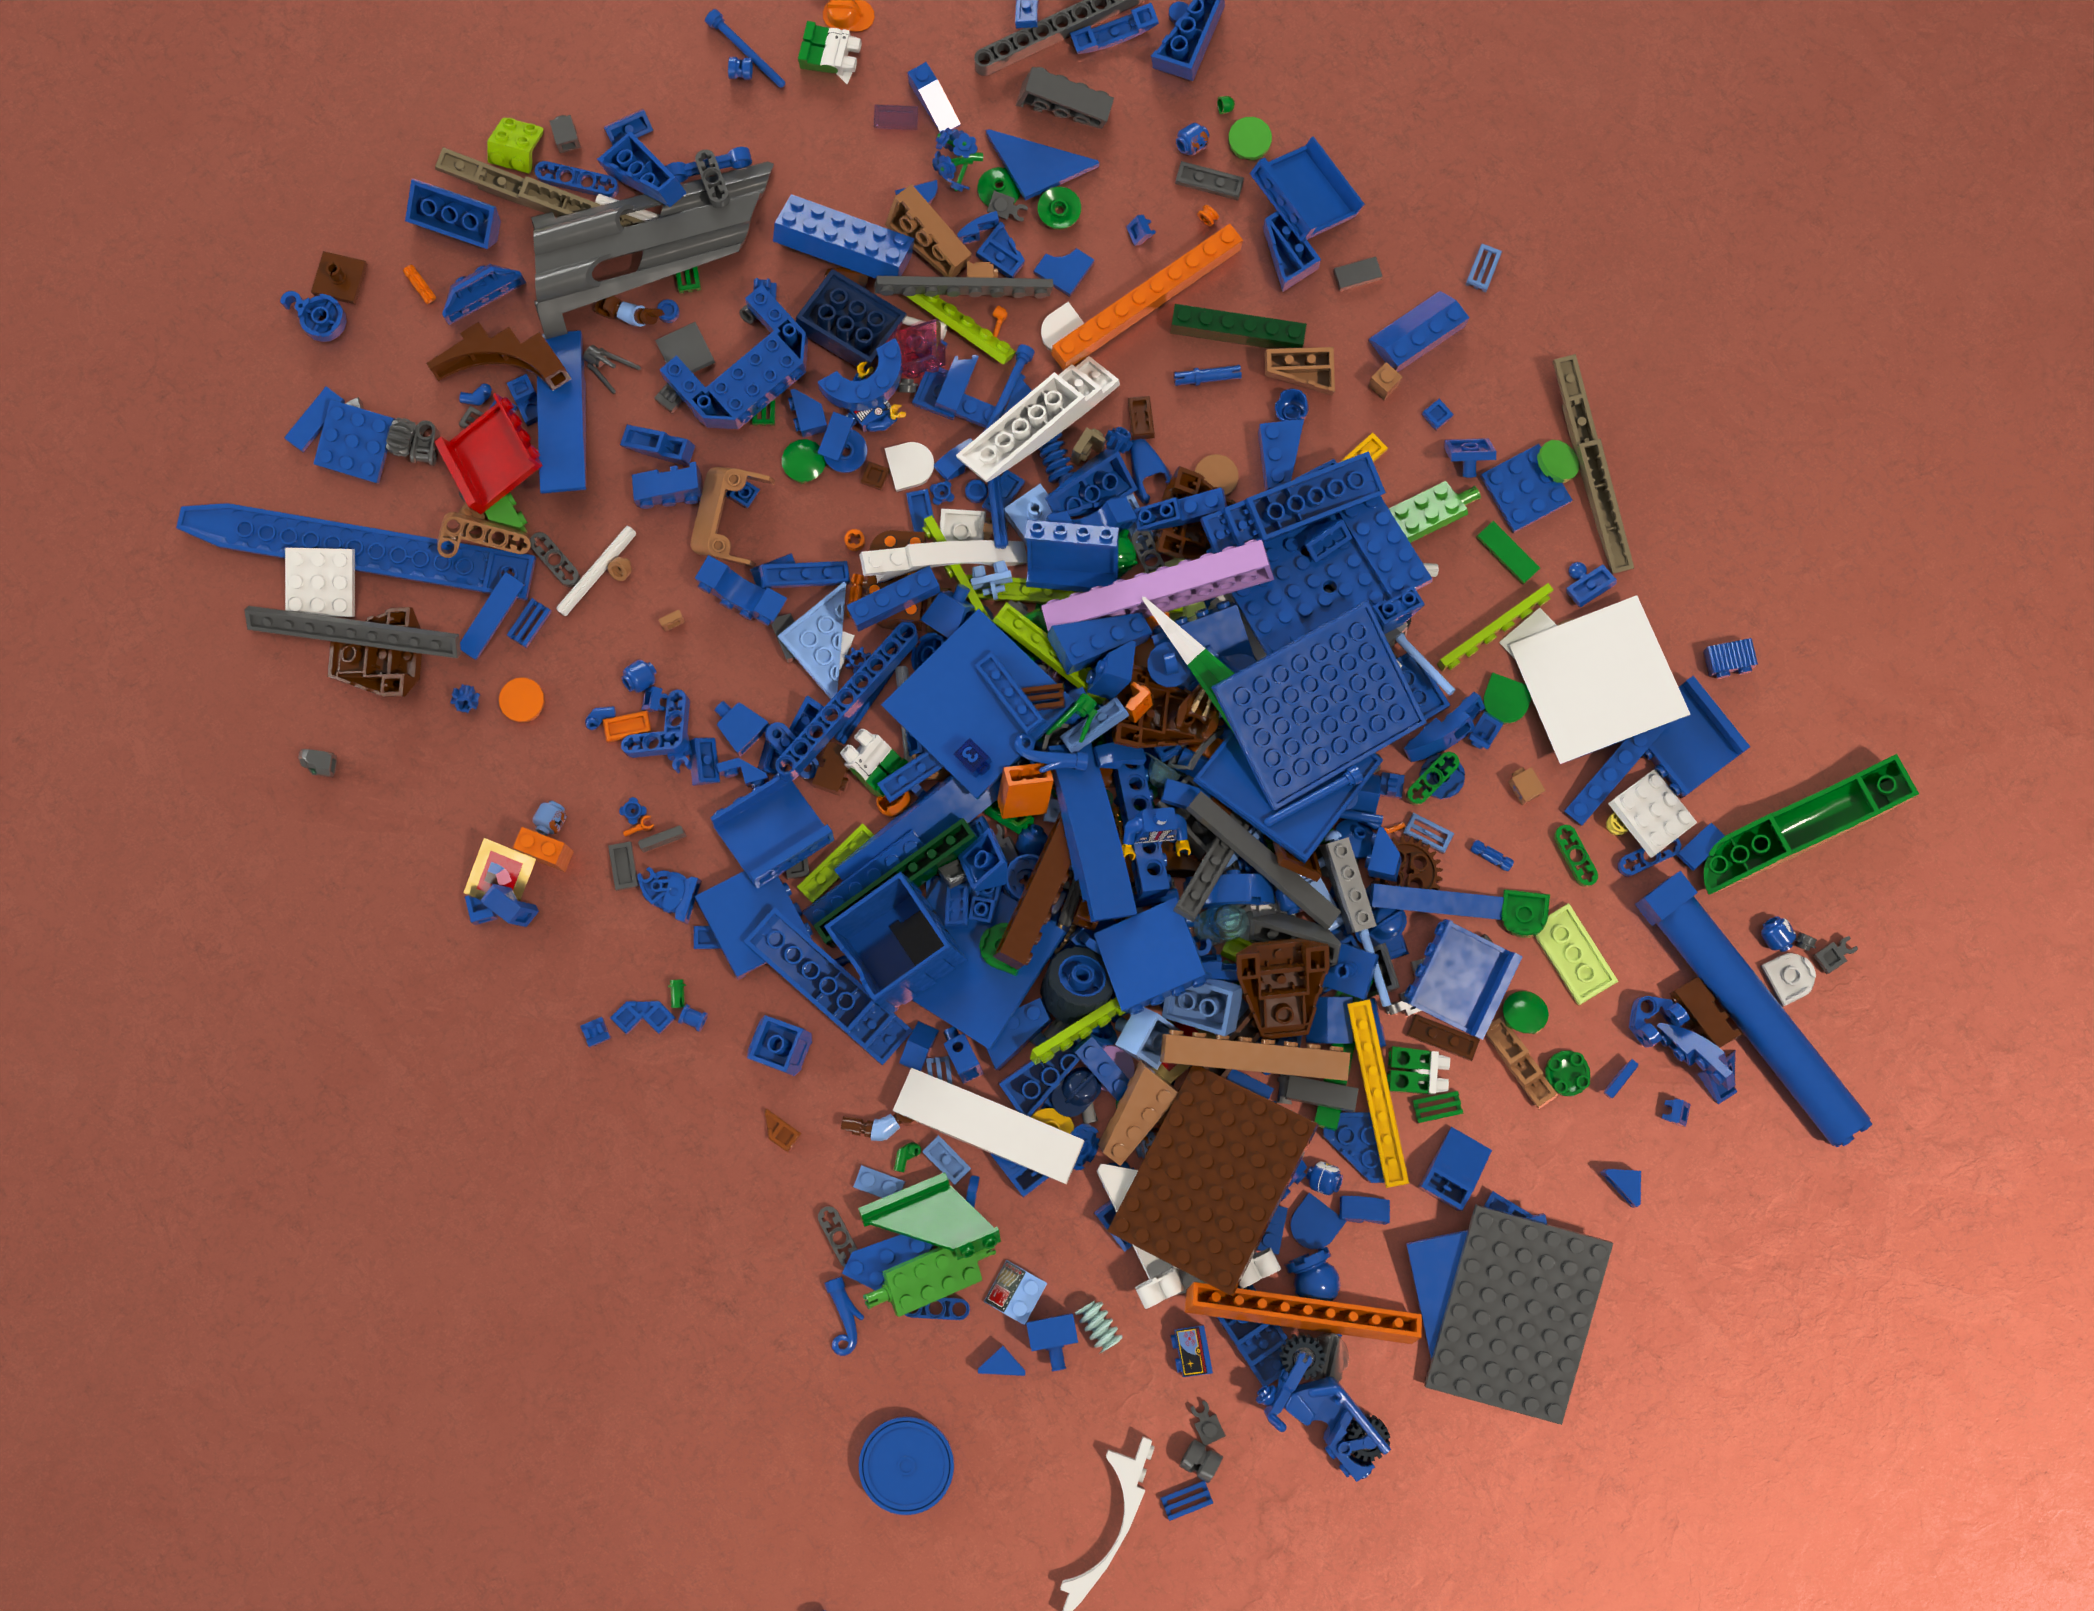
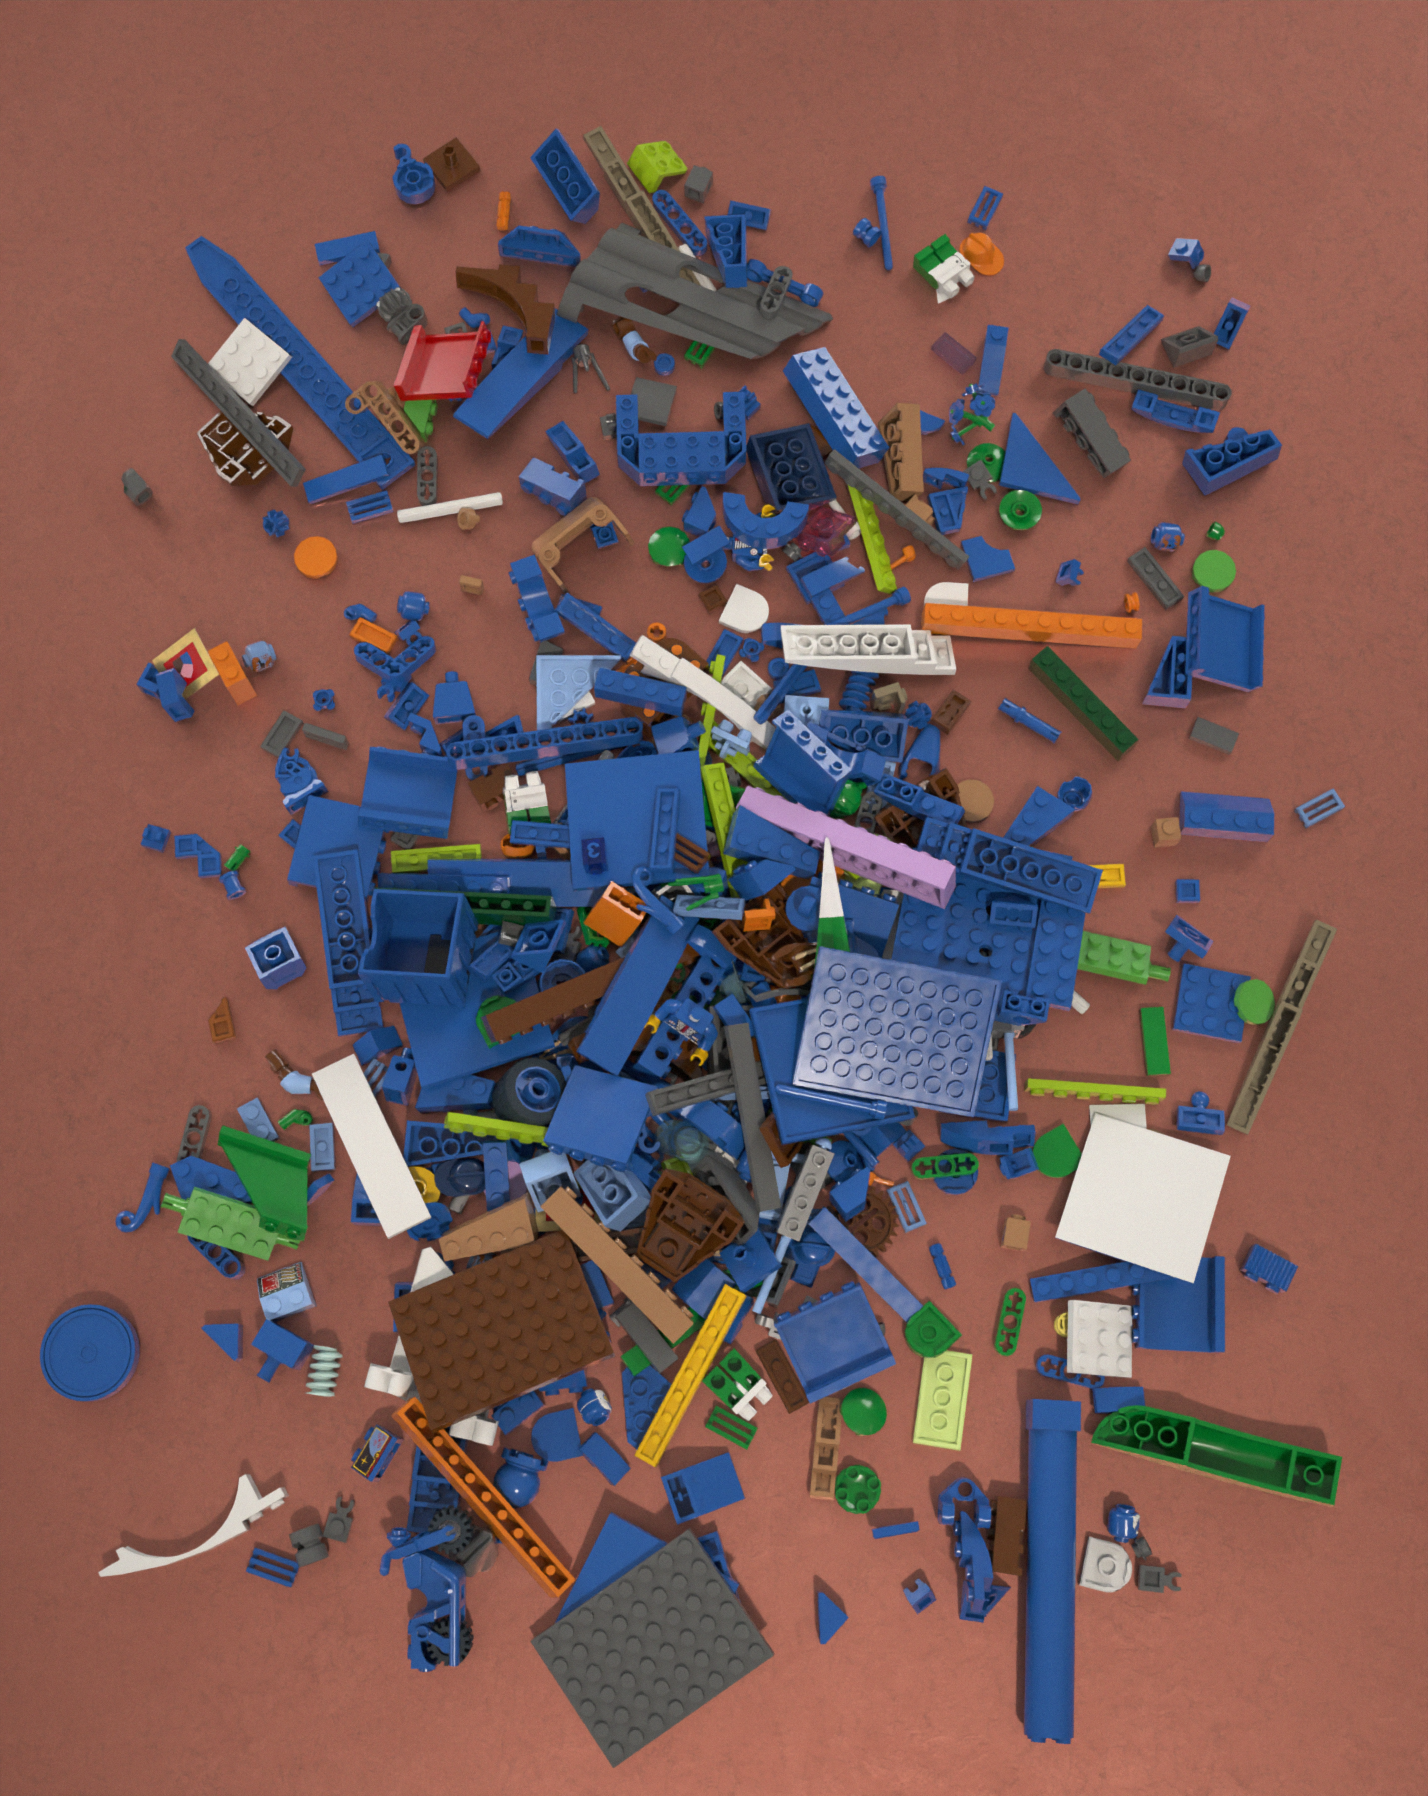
camera: 40 degrees right, 5 degrees down
orange hand [623,815,654,837] -> none
medium nougat wedge [1264,347,1335,396] -> none

